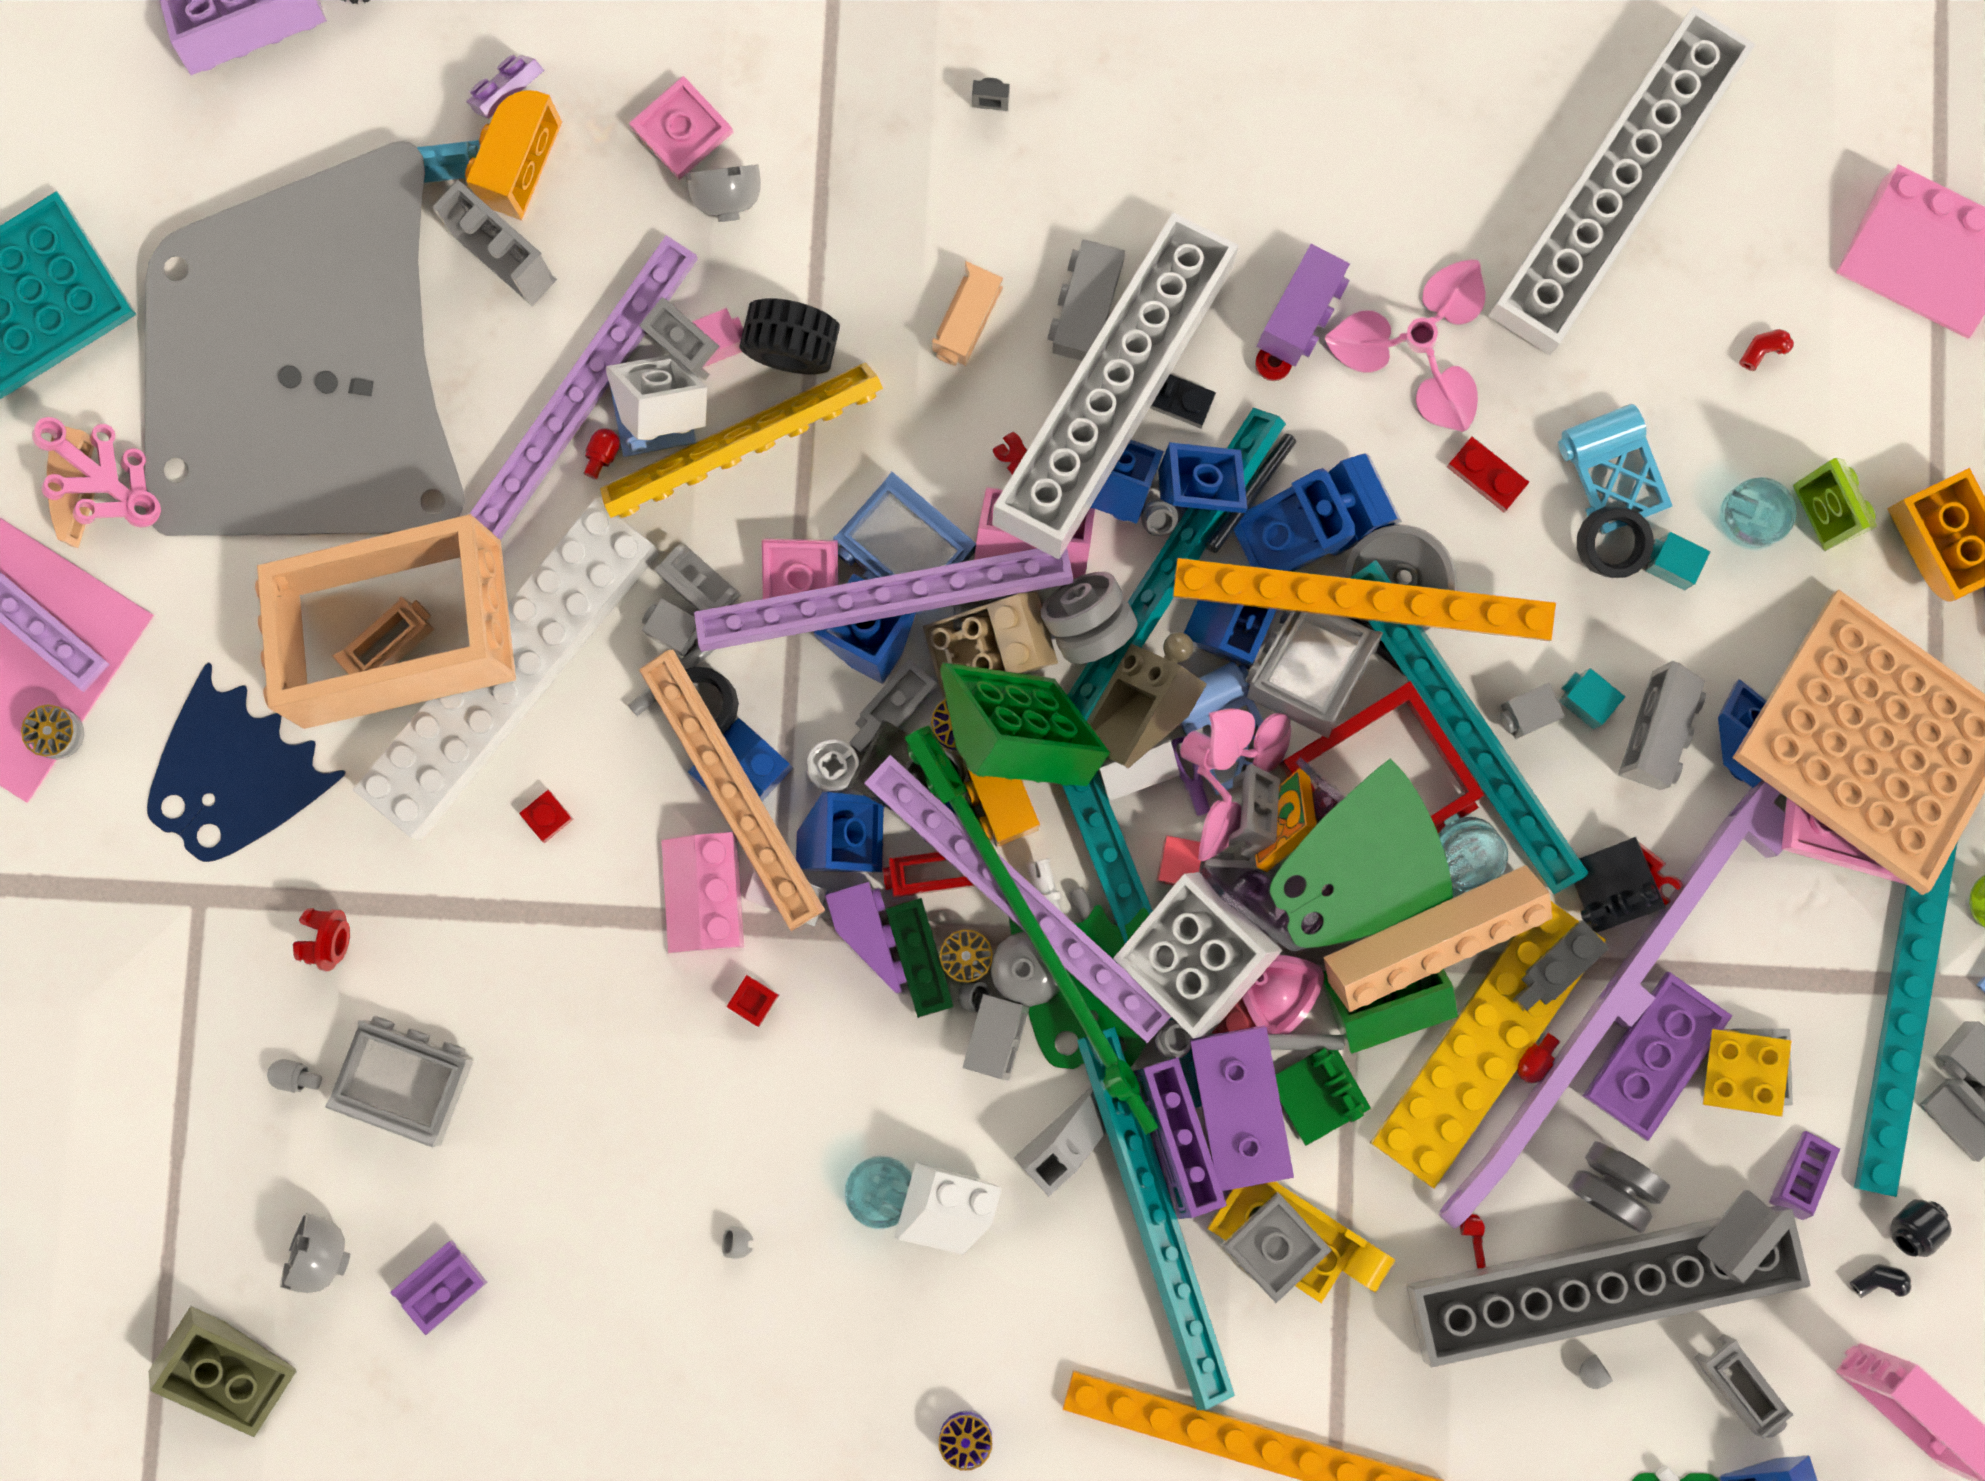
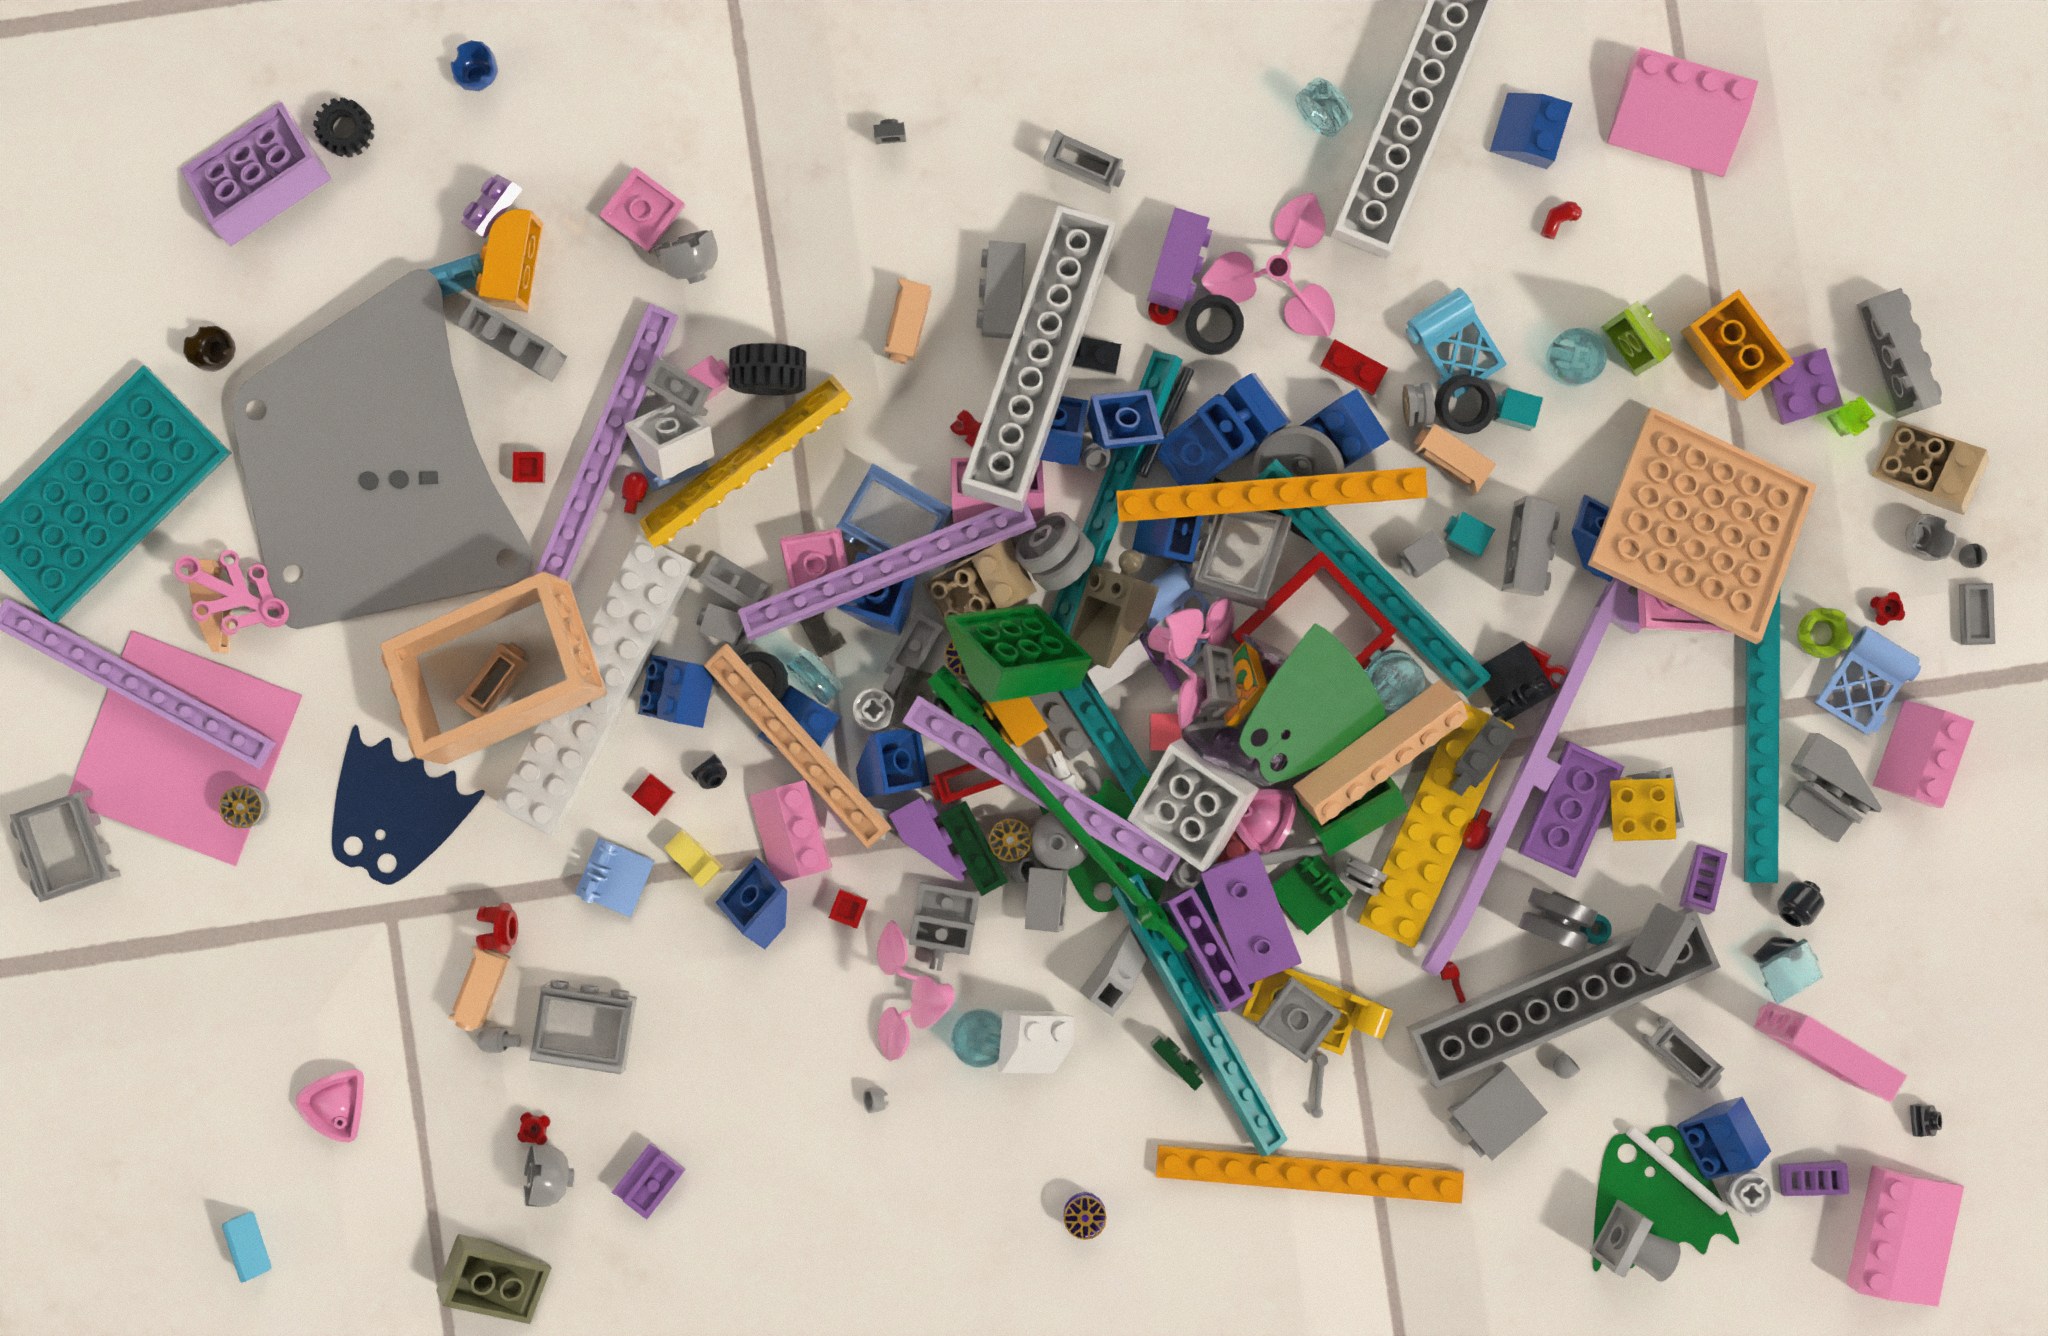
camera: 10 degrees left, 5 degrees up
none -> dark brown hair [183,326,236,372]
none -> bright pink hat [296,1069,364,1143]
none -> light nougat window [449,946,510,1031]
none -> red plate [512,452,546,484]
none -> red plate [517,1112,551,1145]
none -> light blue hinge [575,838,655,917]
none -> blue slope [638,654,714,728]
none -> light yellow leg [664,829,724,888]
none -> black plate [691,754,727,789]
none -> blue slope [716,857,788,949]
none -> clear light blue head [787,648,843,705]
none -> clear smoke leg [799,611,848,658]
none -> bright pink plant [877,920,955,1062]
none -> light grey plate [909,882,980,971]
none -> light grey plate [1028,691,1095,761]
none -> light grey window [1044,129,1126,194]
none -> dark green plate [1150,1035,1204,1091]
none -> black tyre [1185,295,1244,355]
none -> clear light blue head [1296,77,1353,137]
none -> blue slope [1300,388,1390,469]
none -> light grey hinge [1311,1054,1328,1118]
none -> light grey wheel [1338,856,1388,897]
none -> light grey wheel [1402,382,1435,427]
none -> light nougat window [1413,424,1496,495]
none -> light grey panel [1447,1062,1548,1161]
none -> blue slope [1489,93,1573,169]
none -> teal plate [1580,914,1612,945]
none -> clear light blue piece [1759,938,1823,1004]

